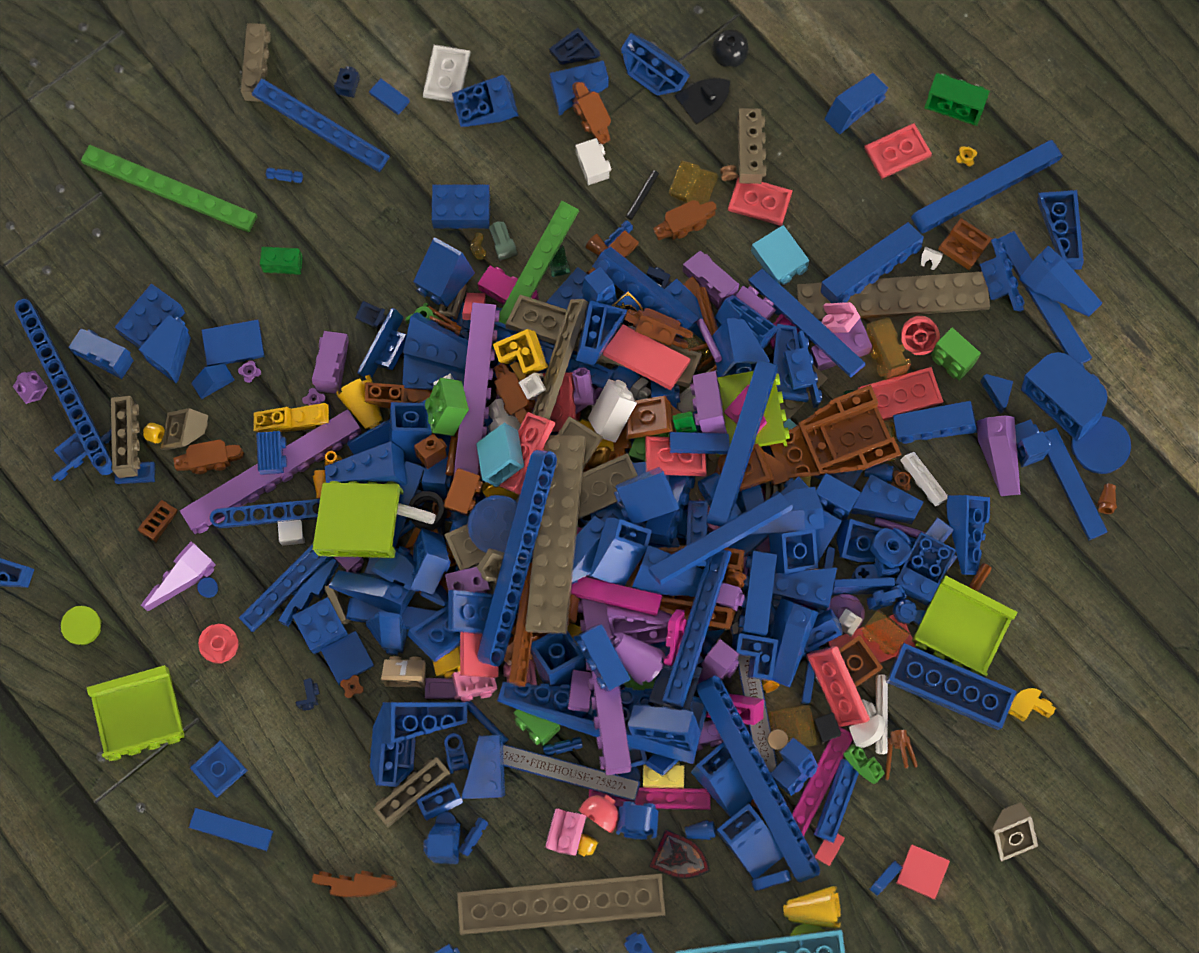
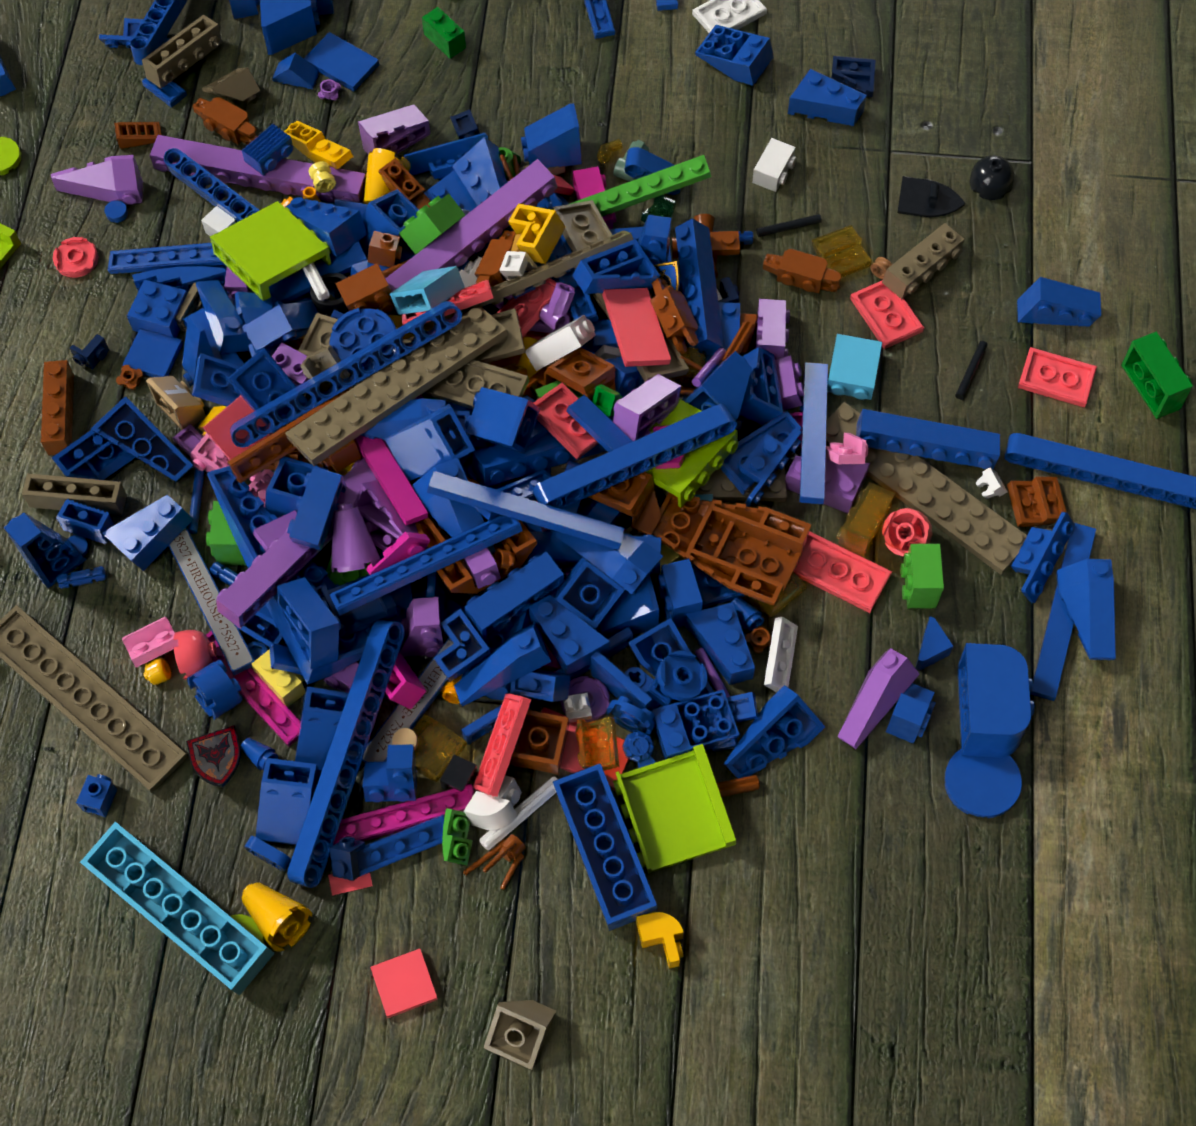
camera: 45 degrees right, 10 degrees down
yellow piece [143,423,165,443] -> none
medium lavender plate [302,388,325,406] -> none
blue brick [432,185,490,228] -> none
blue piece [444,733,470,774] -> none
dark orange hinge [571,82,611,144] -> none
blue wedge [621,33,690,96] -> none
blue beam [870,861,903,896] -> none
blue wedge [893,401,977,444] -> none
yellow plate [956,146,977,167] -> none
blue wedge [1037,190,1084,270] -> none
blue tile [1044,428,1108,541] -> none
dark orange cone [1097,484,1117,514] -> none
none -> dark orange brick [41,360,74,456]
none -> light yellow wheel [308,161,336,193]
none -> dark blue bracket [329,837,365,881]
none -> blue beam [624,147,681,195]
none -> black bar [955,341,988,400]

